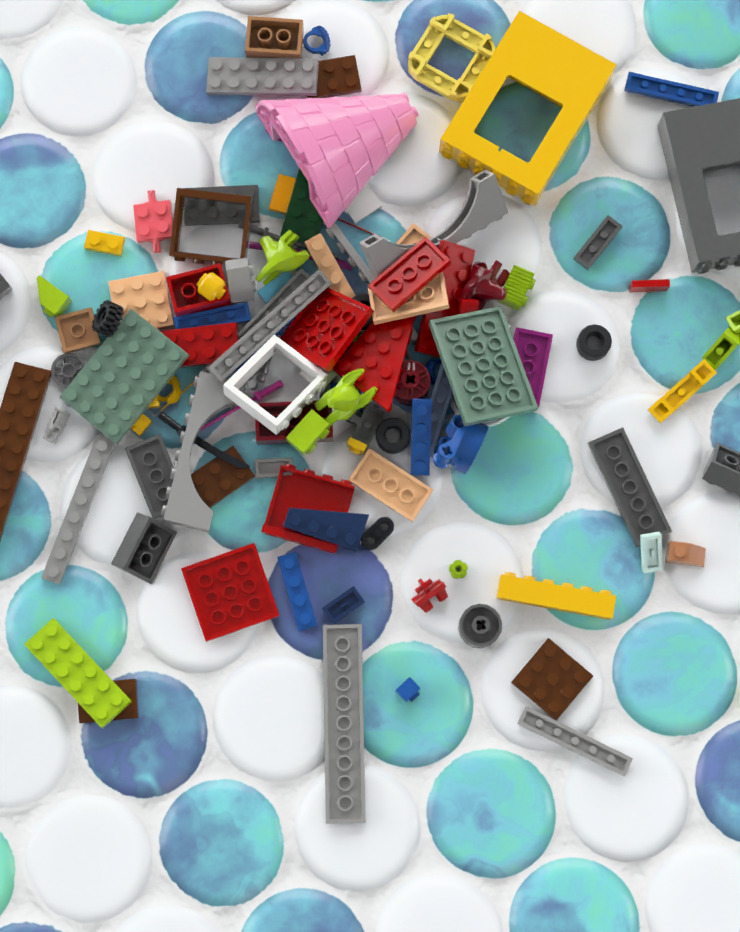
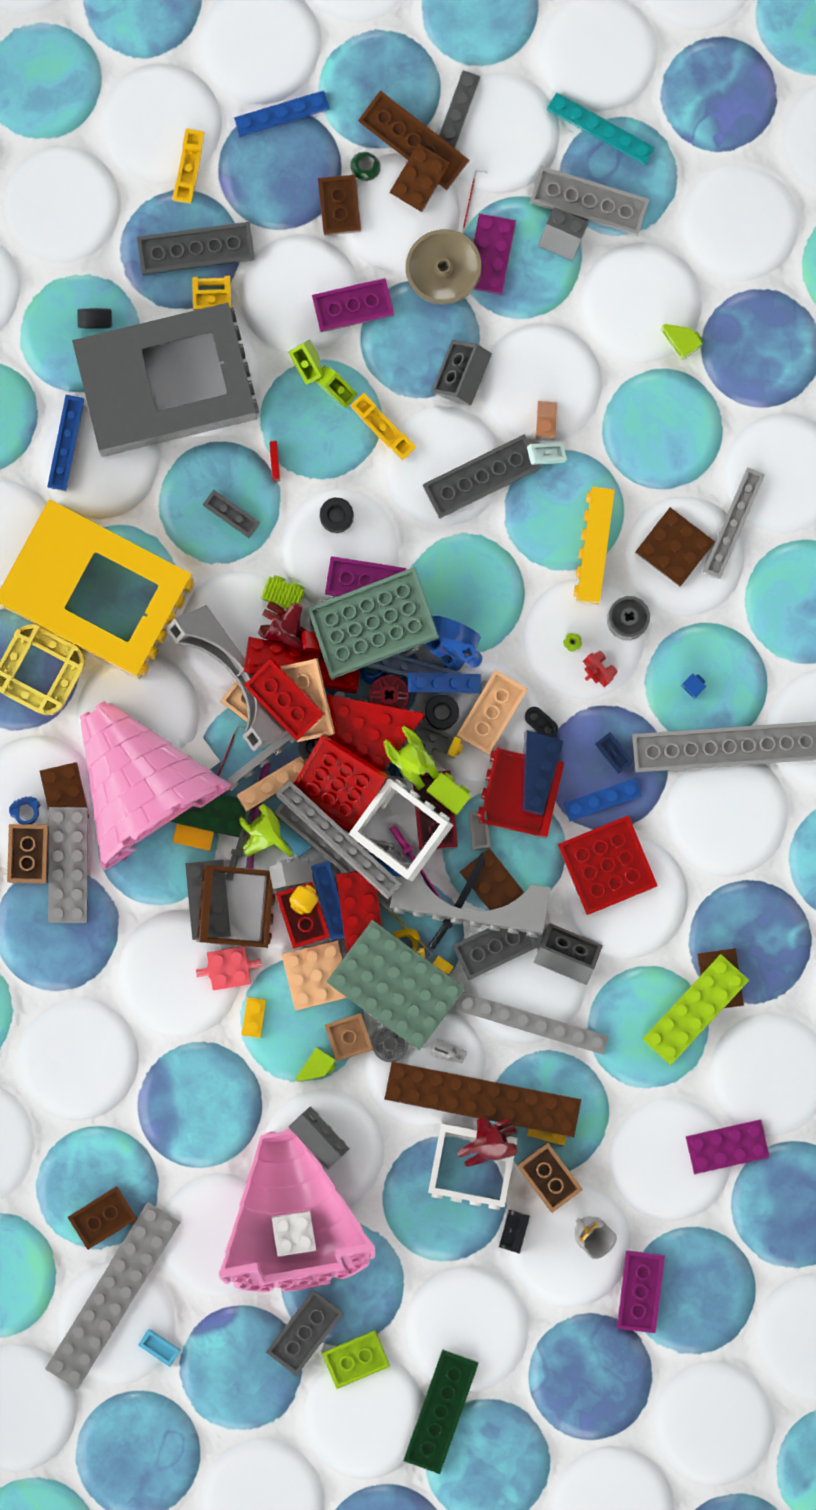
camera: 95 degrees left, 5 degrees up
black tyre [92,300,124,337] -> none

